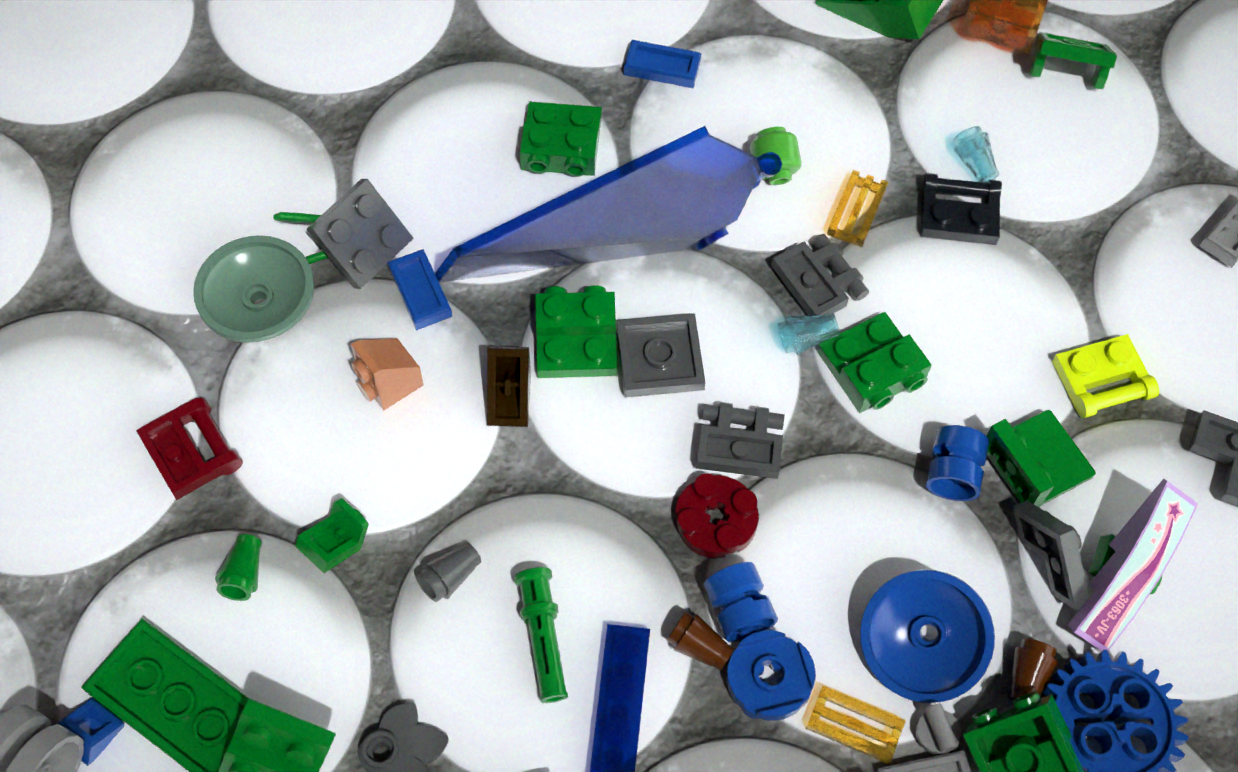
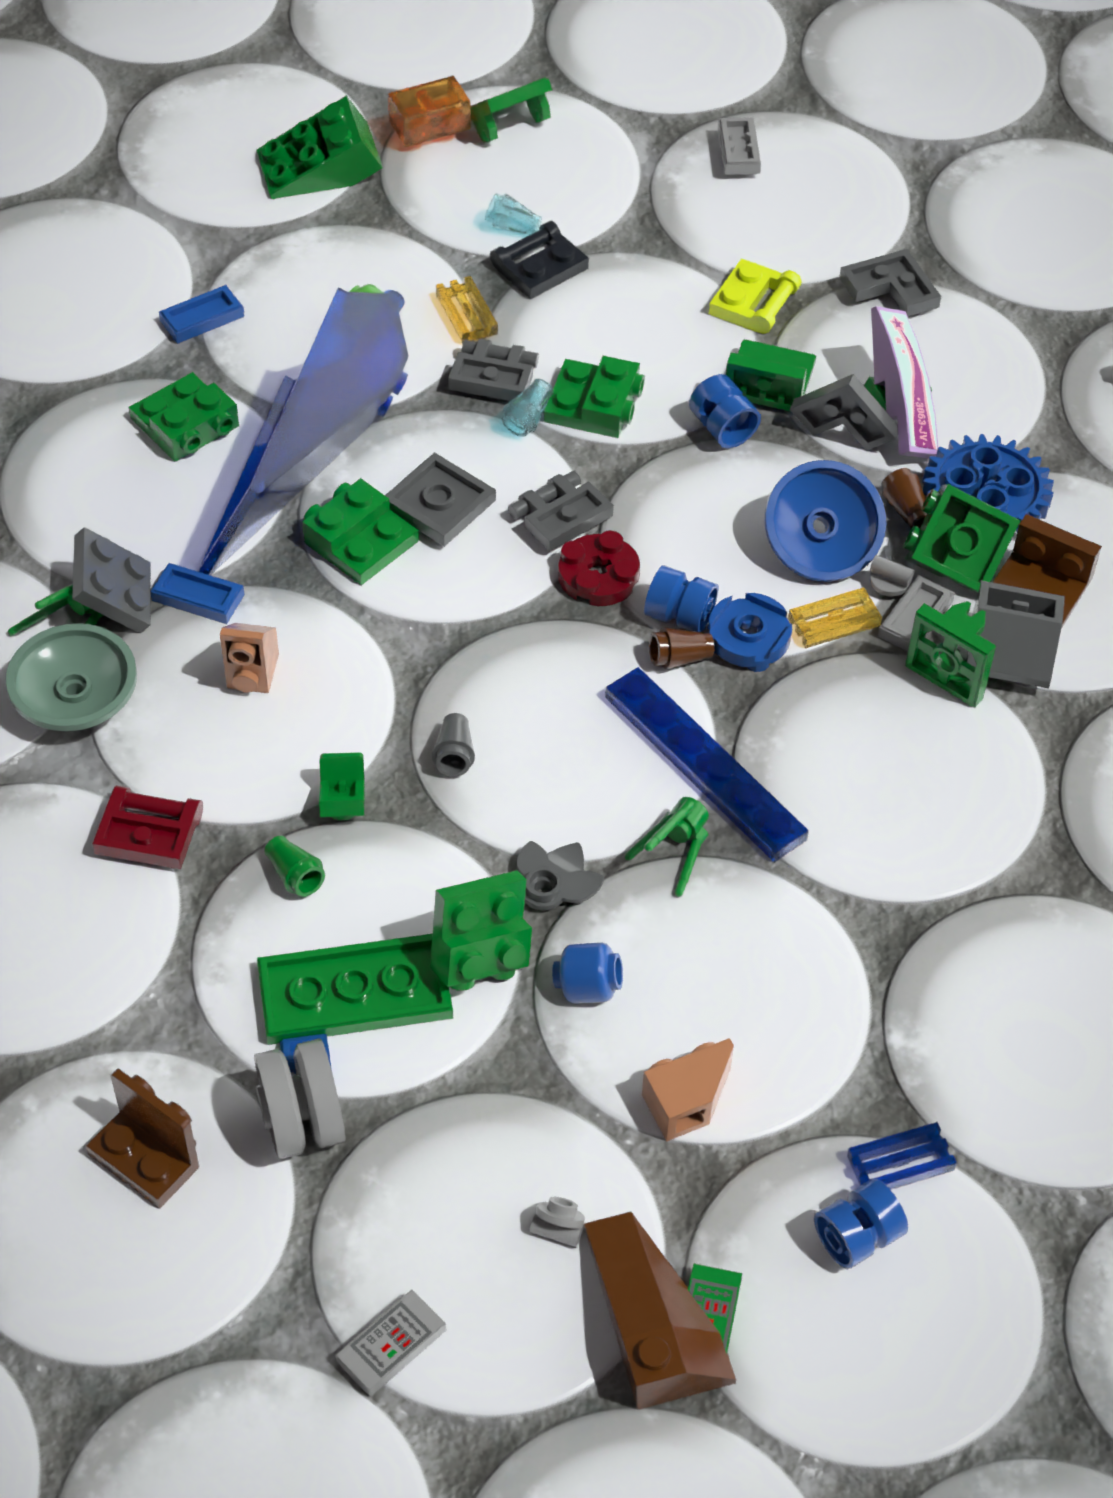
camera: 45 degrees left, 10 degrees down
dark brown slope [487,346,531,427] -> none
green pin [514,567,568,703] -> none

